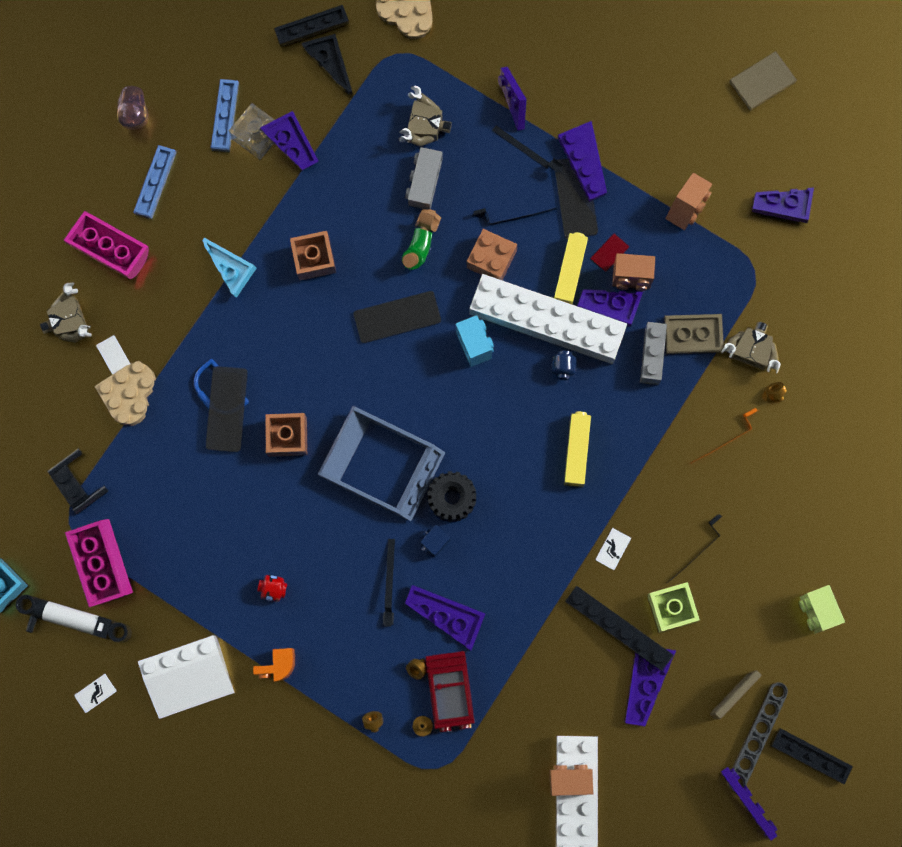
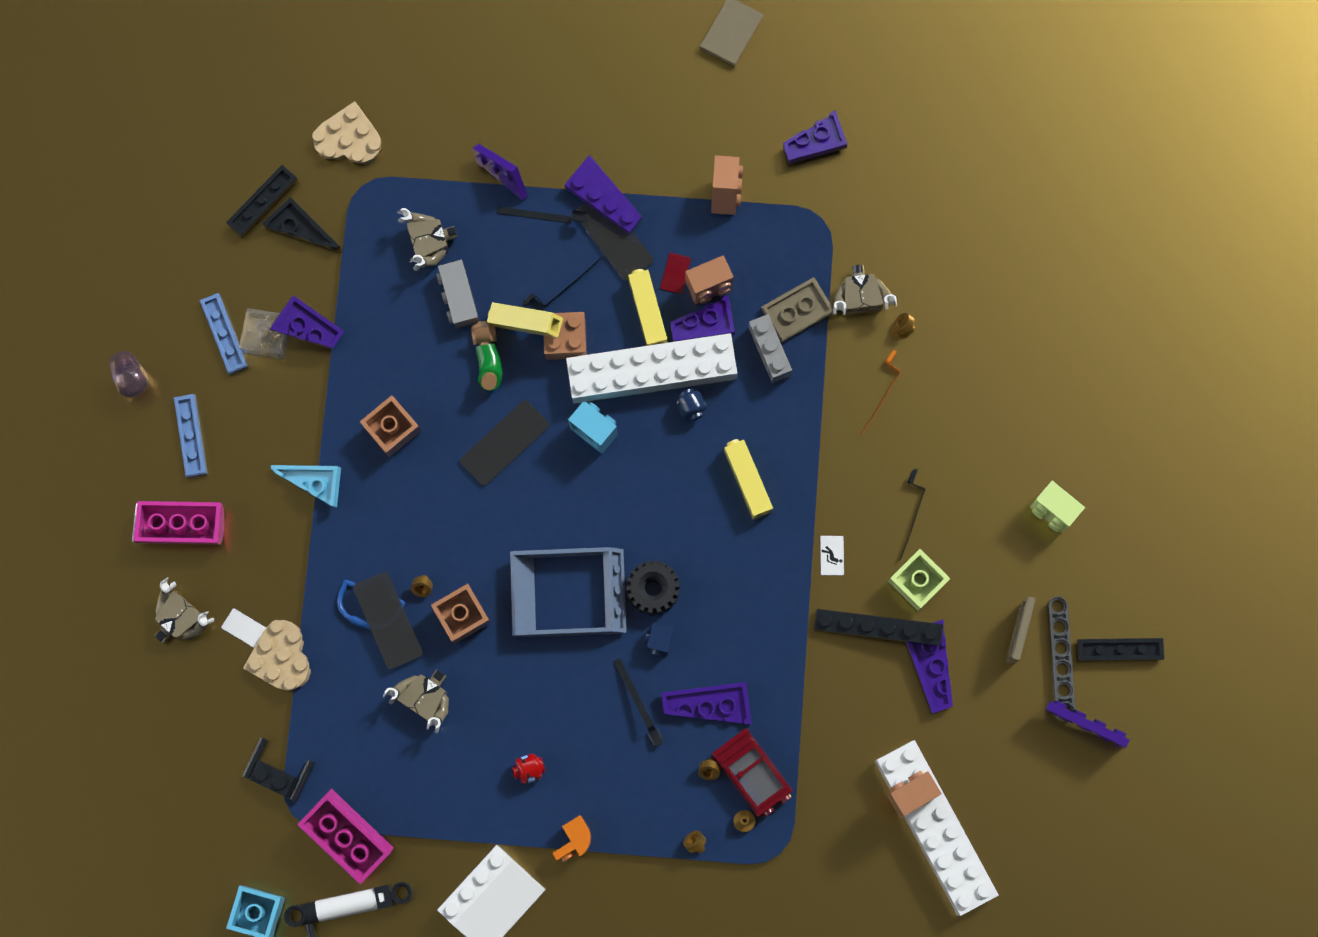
camera: 30 degrees left, 0 degrees up
none -> dark tan torso [383,669,449,733]
none -> pearl gold tile [410,575,433,597]
none -> light yellow brick [487,302,563,338]

